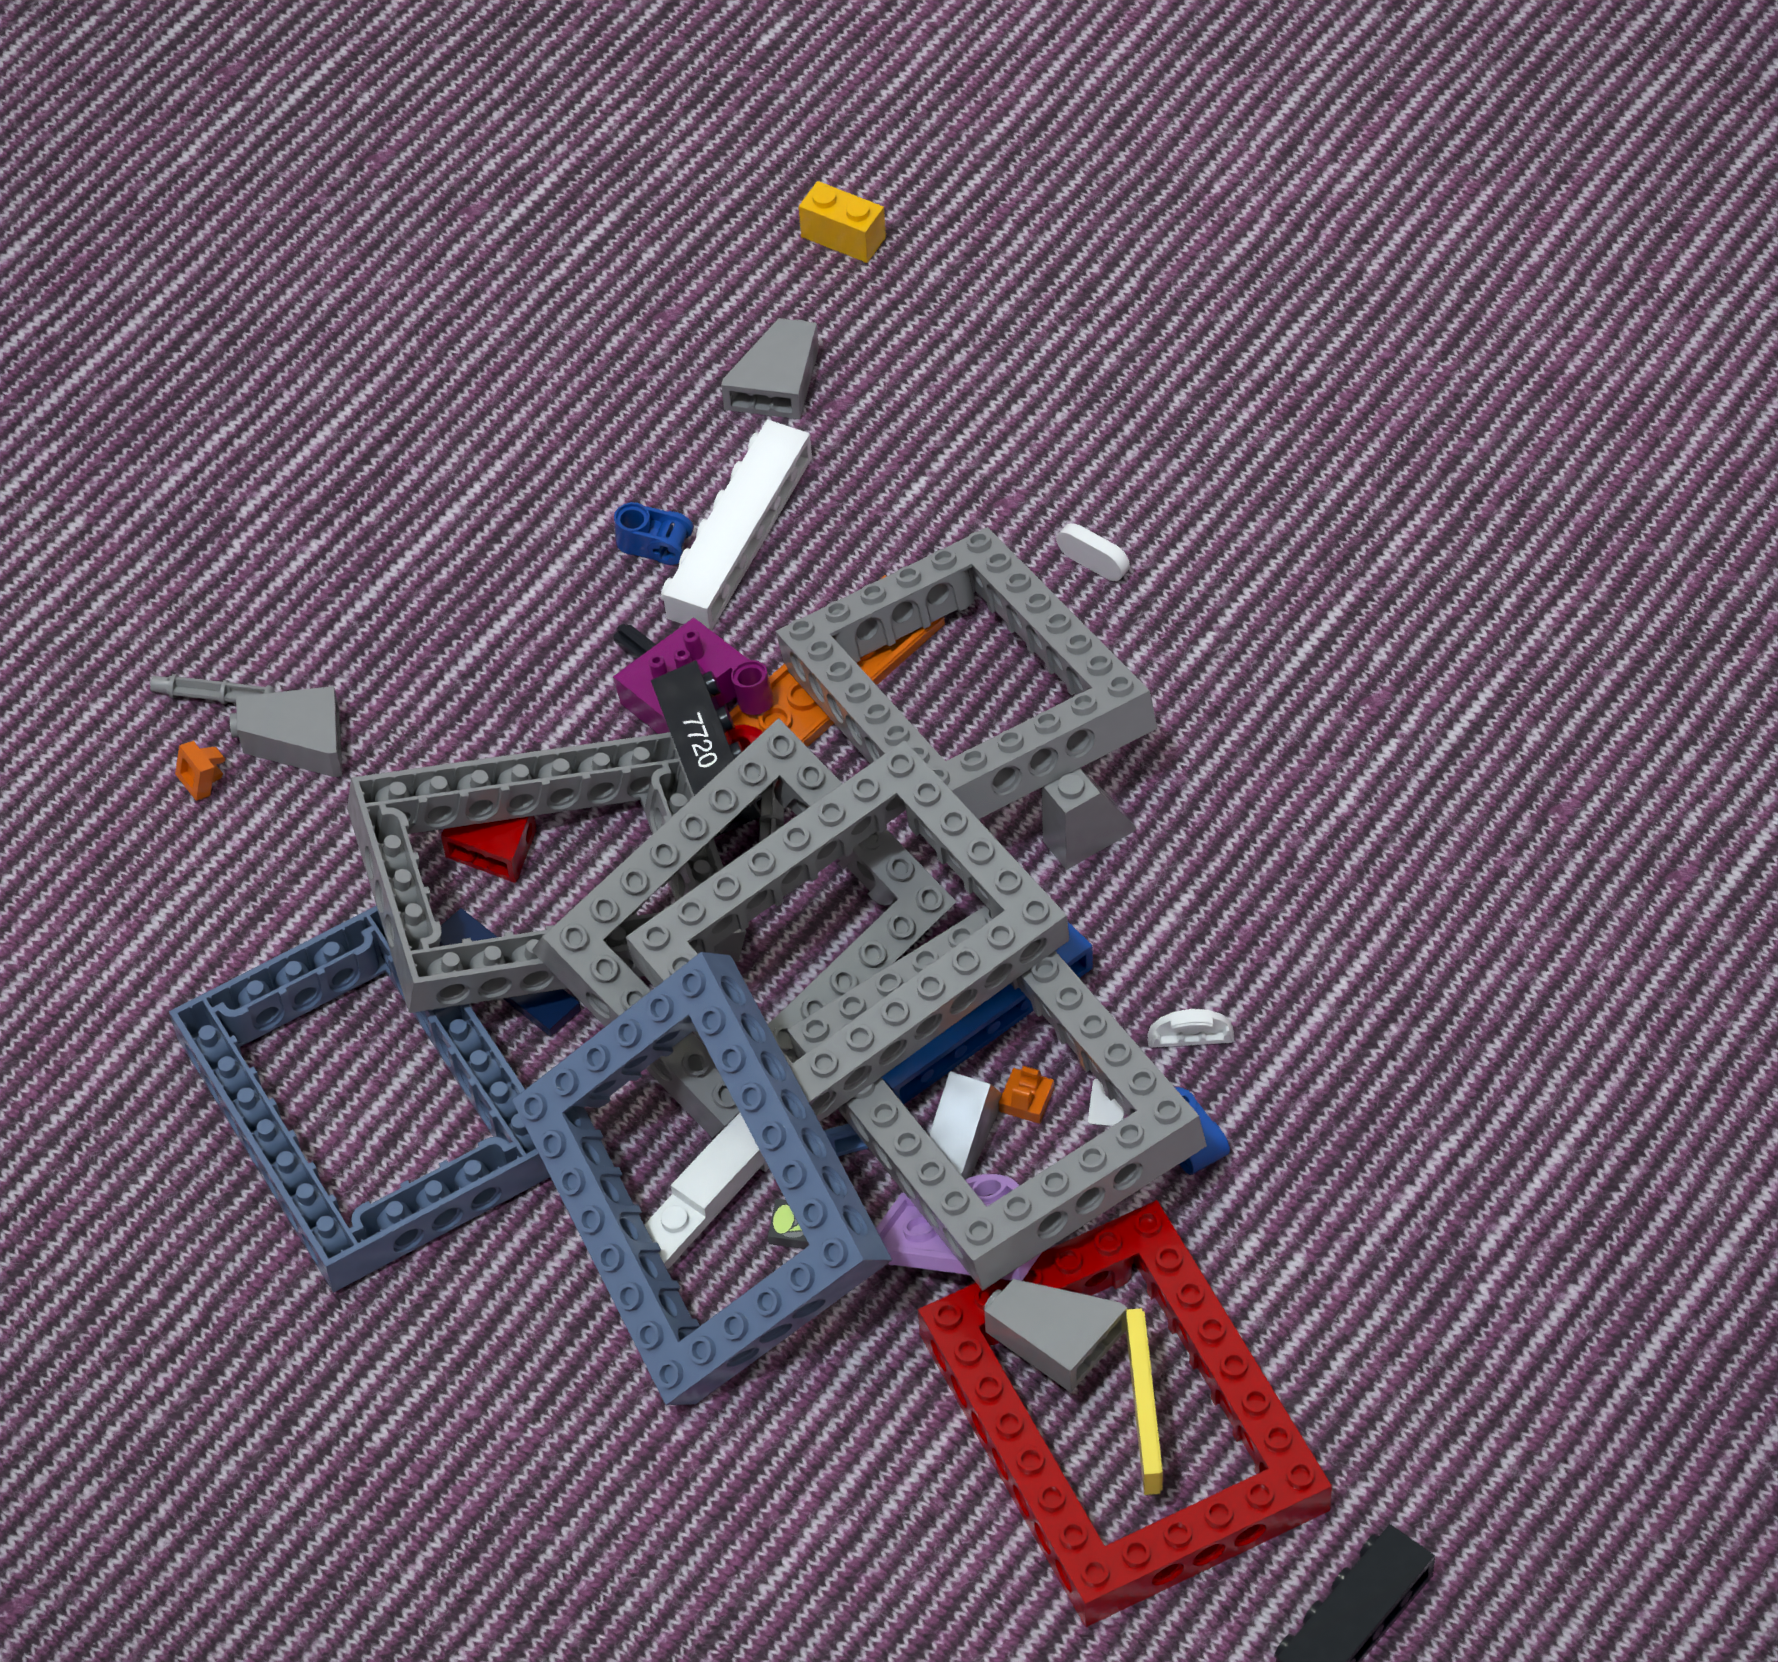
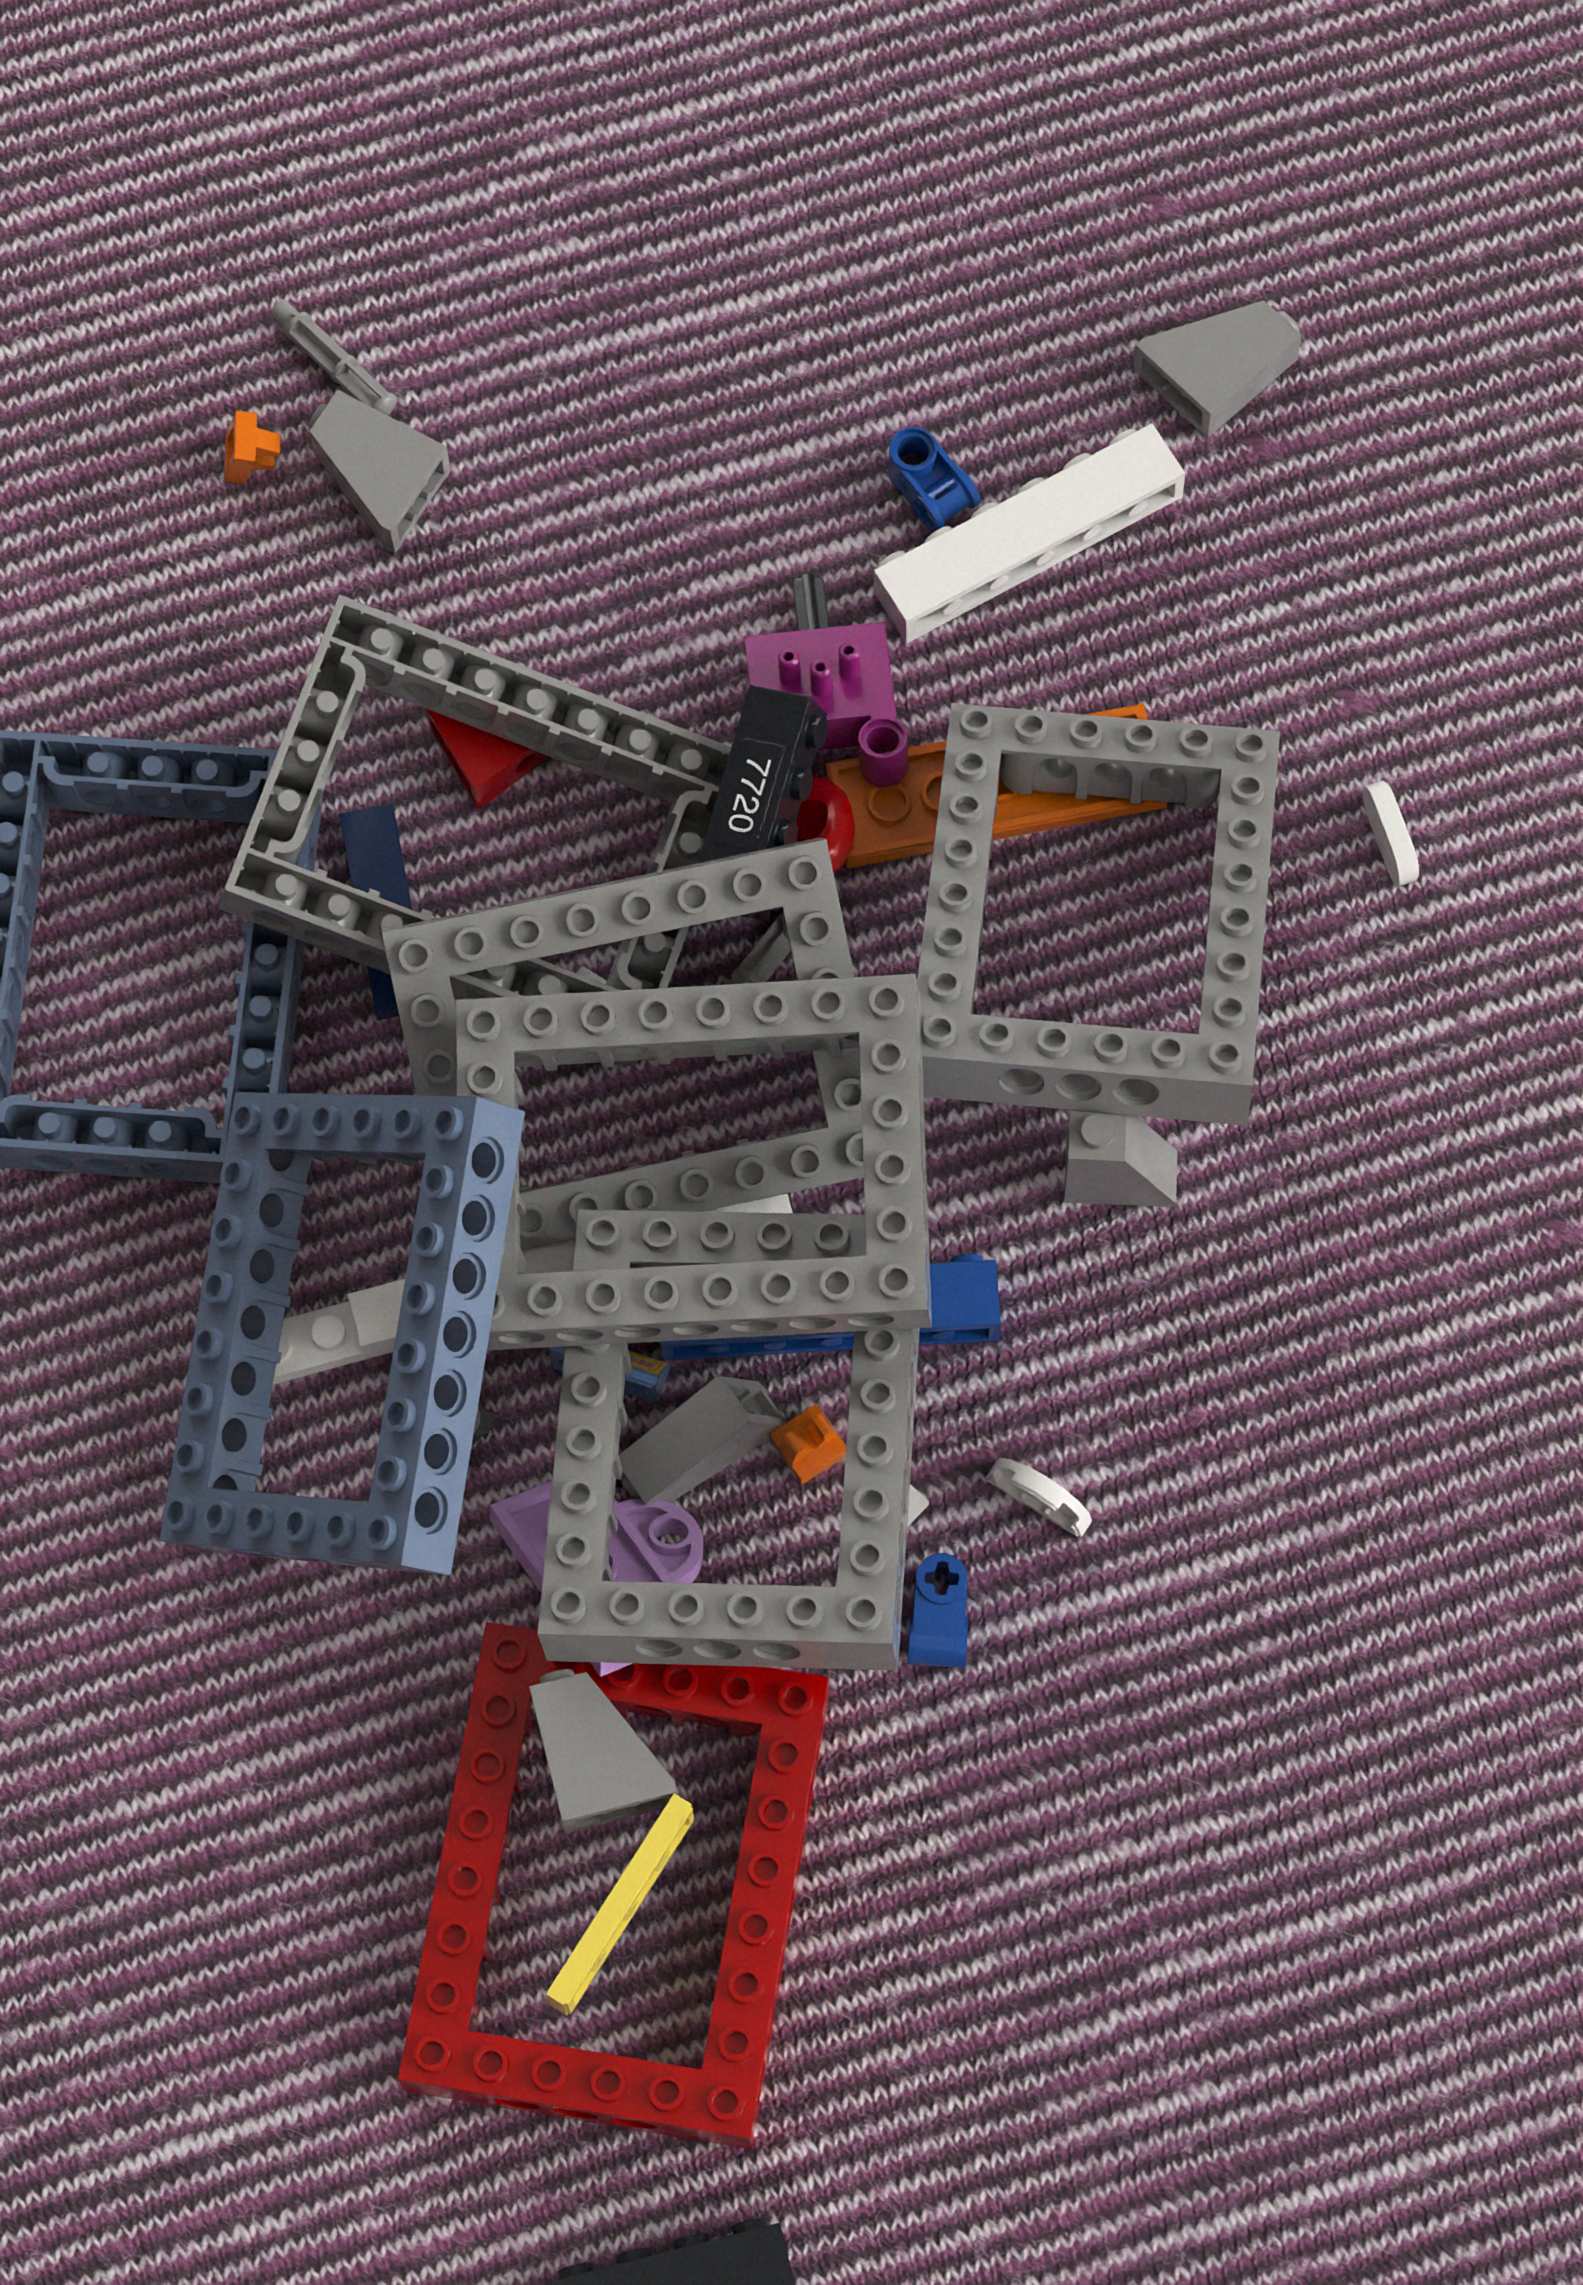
camera: 35 degrees right, 15 degrees up
yellow brick [798,181,886,263] -> none

